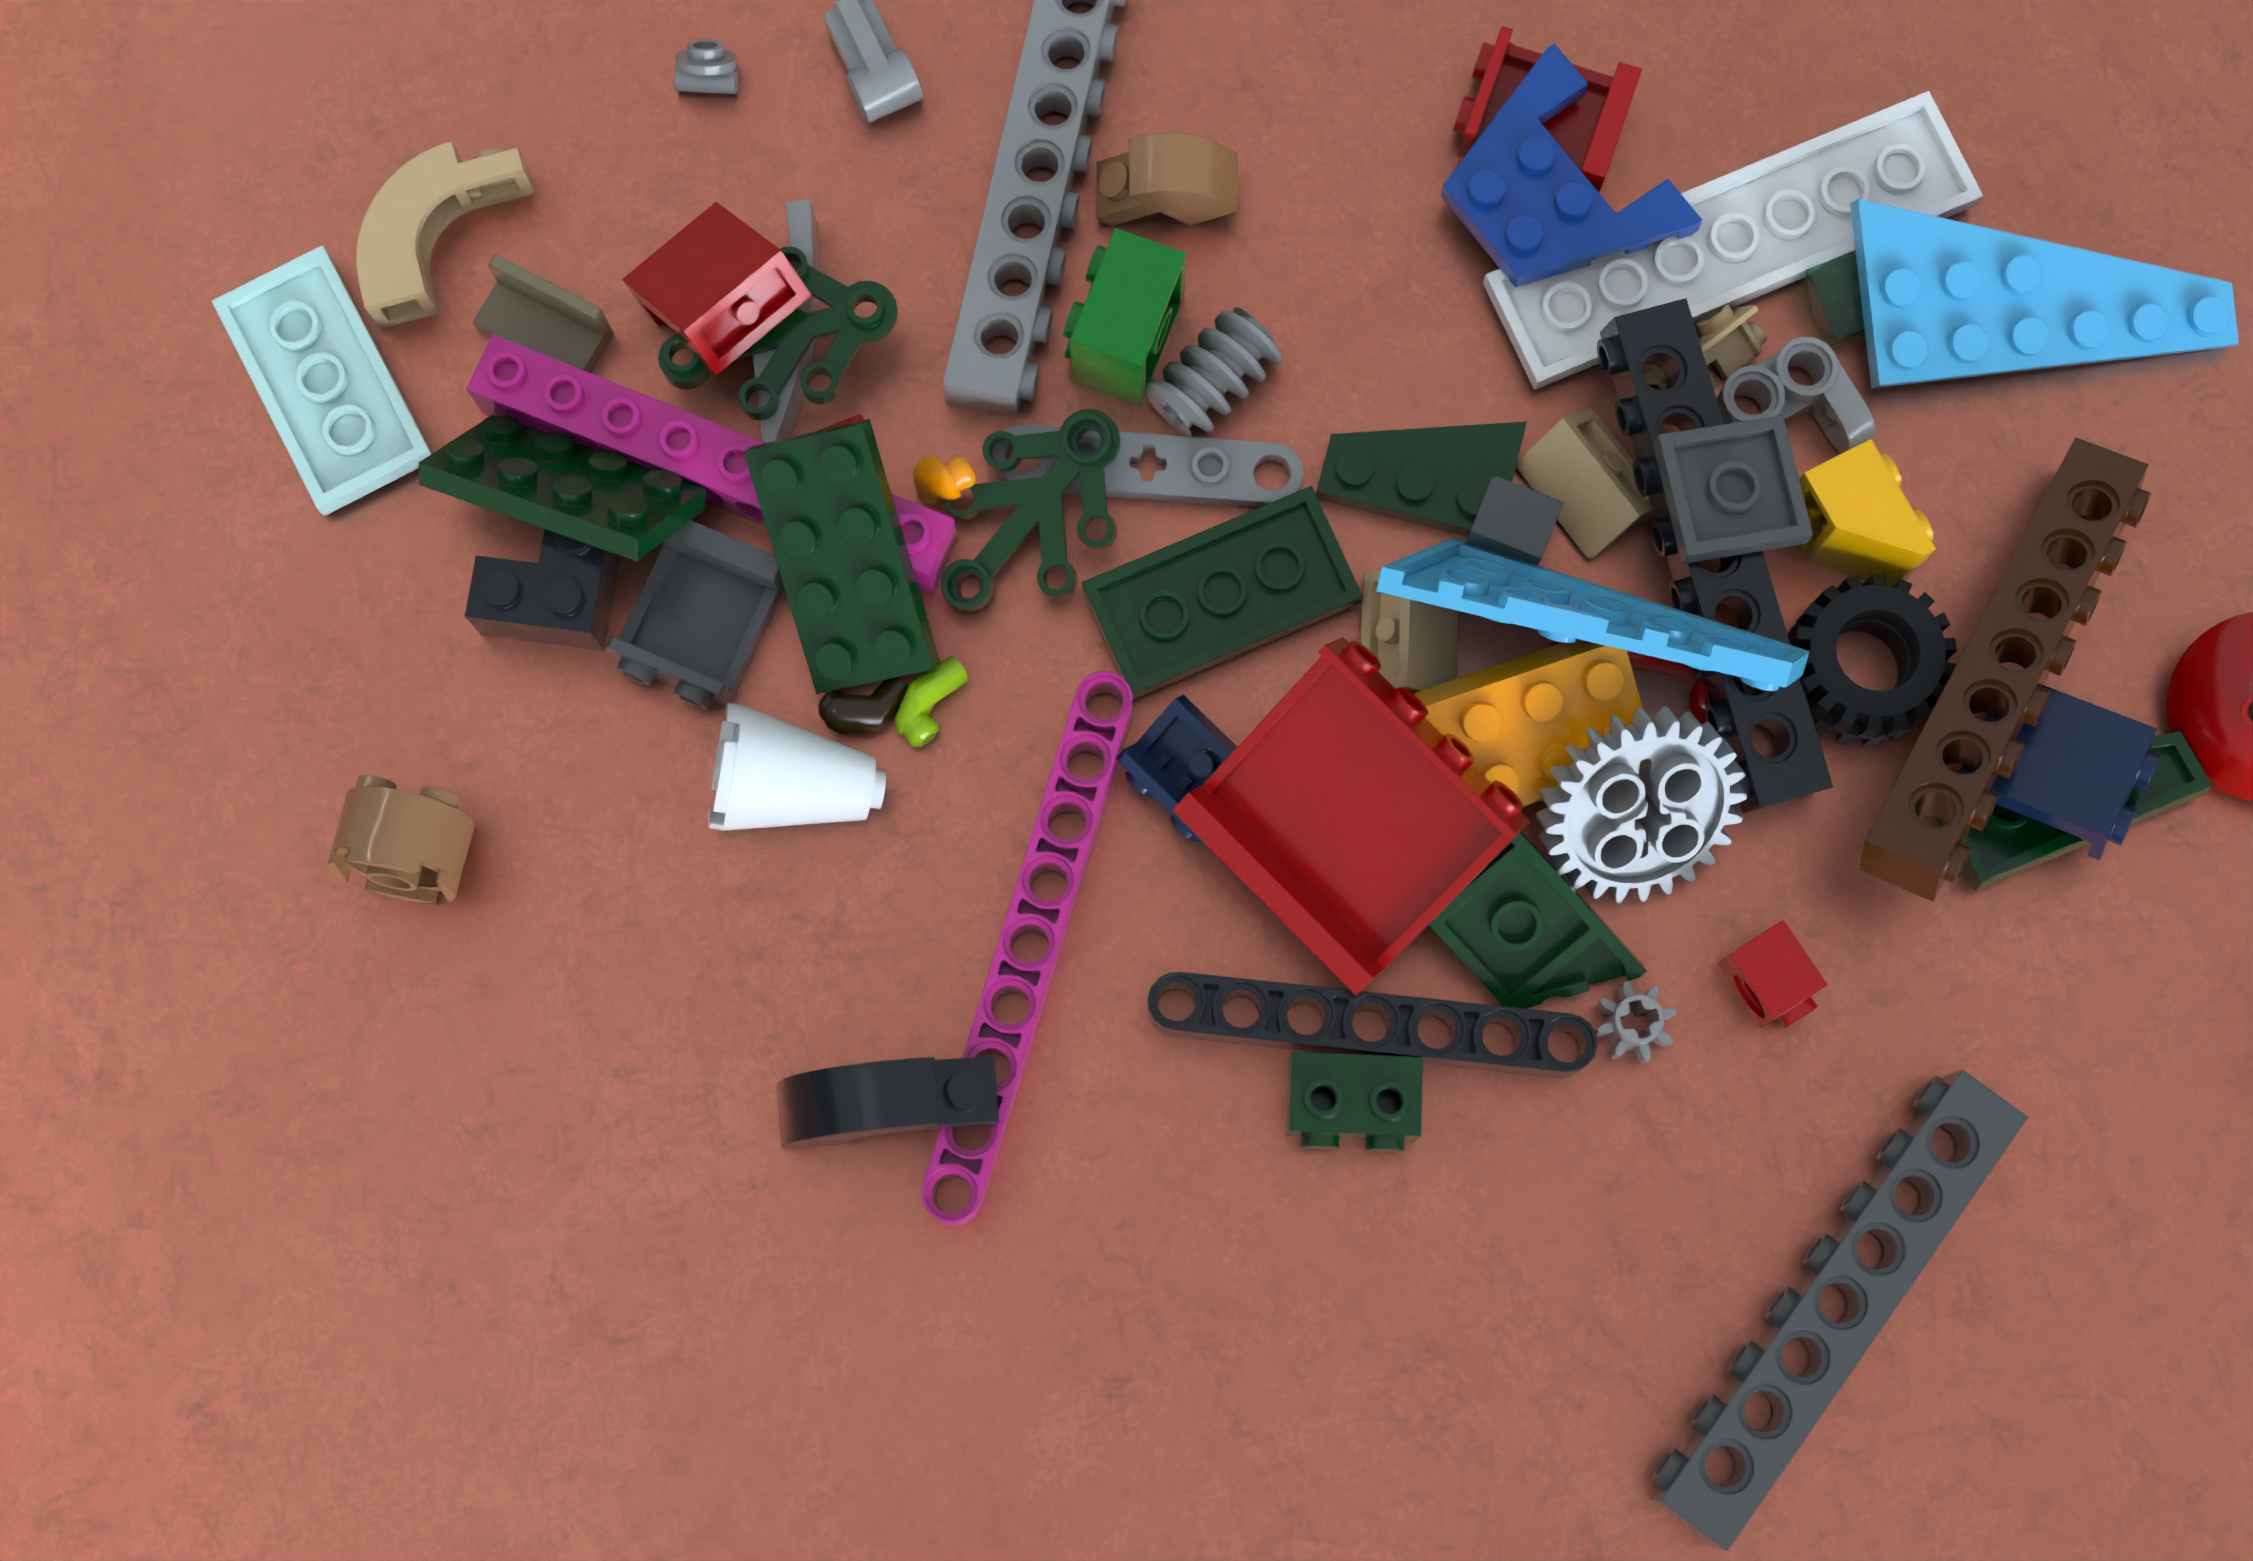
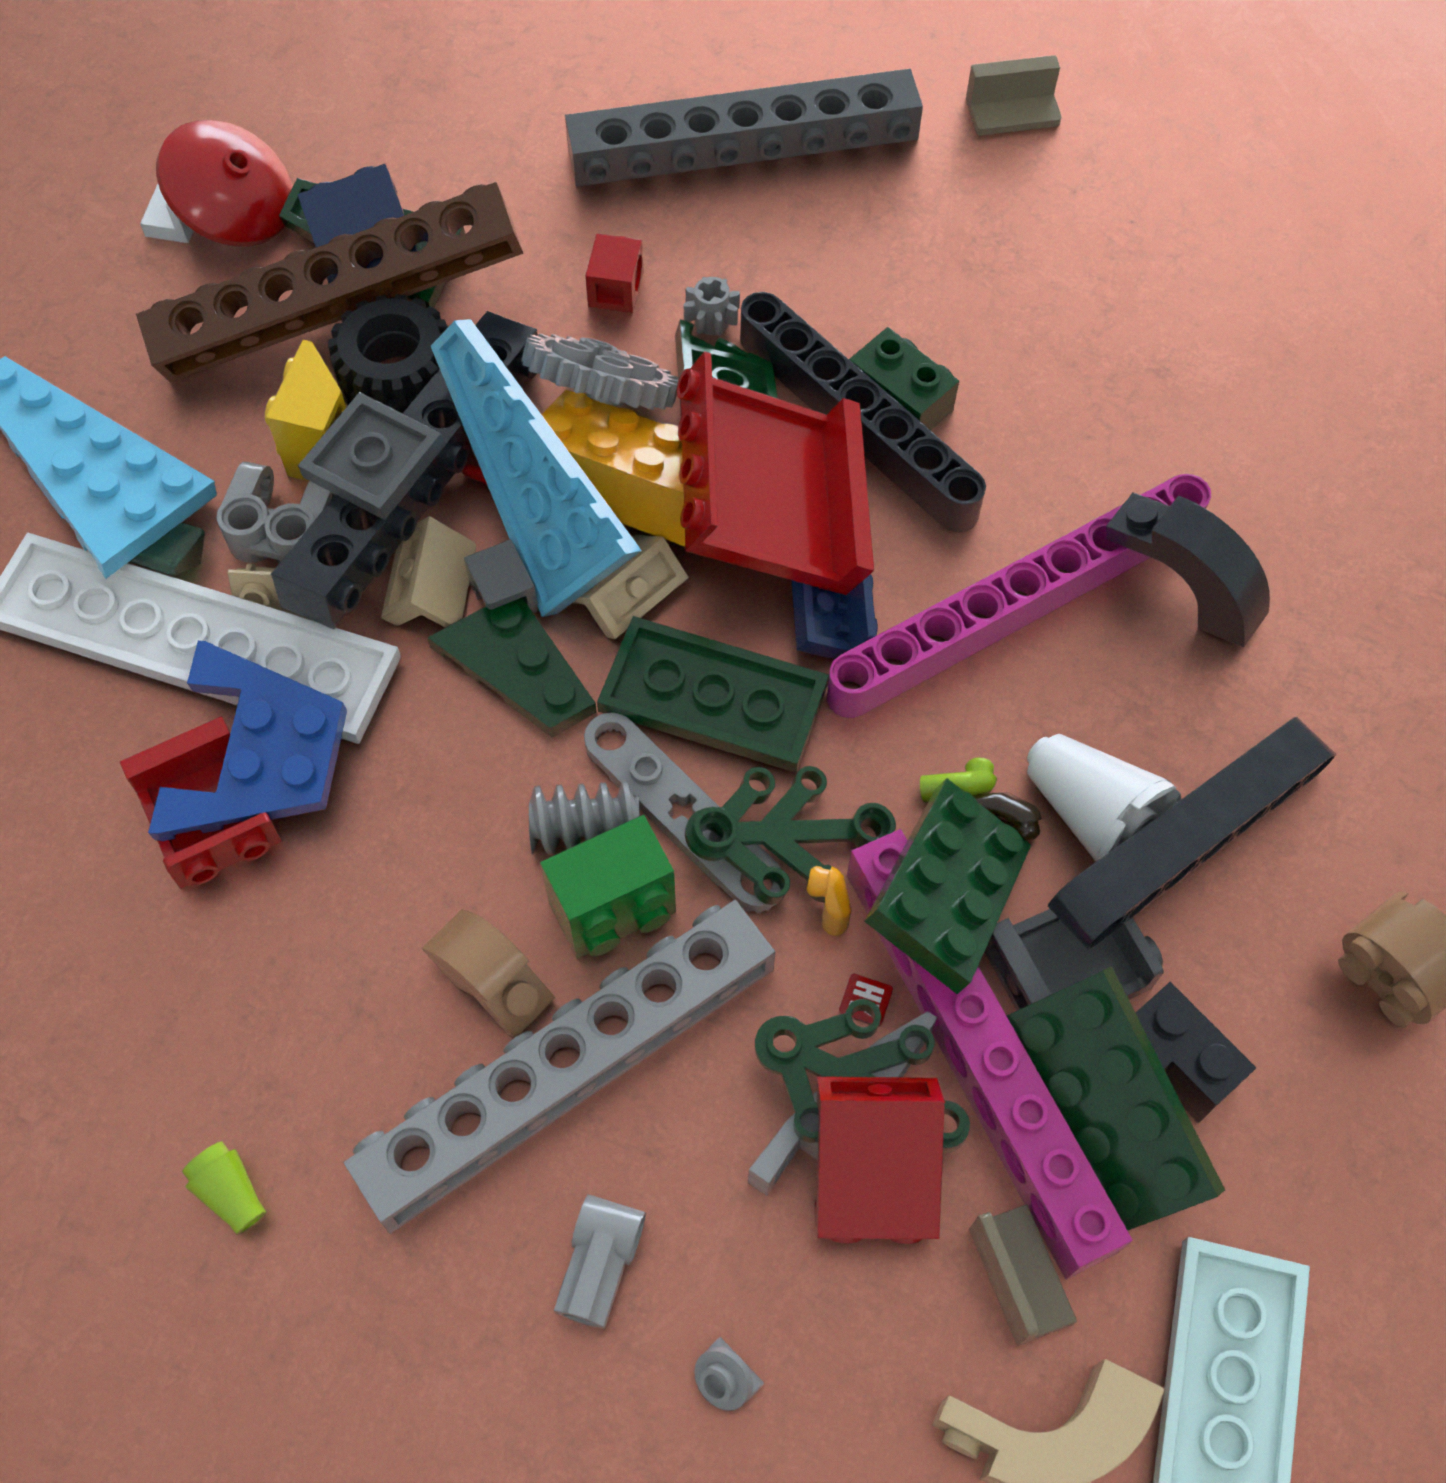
camera: 140 degrees left, 15 degrees down
none -> black beam [1048,717,1336,950]

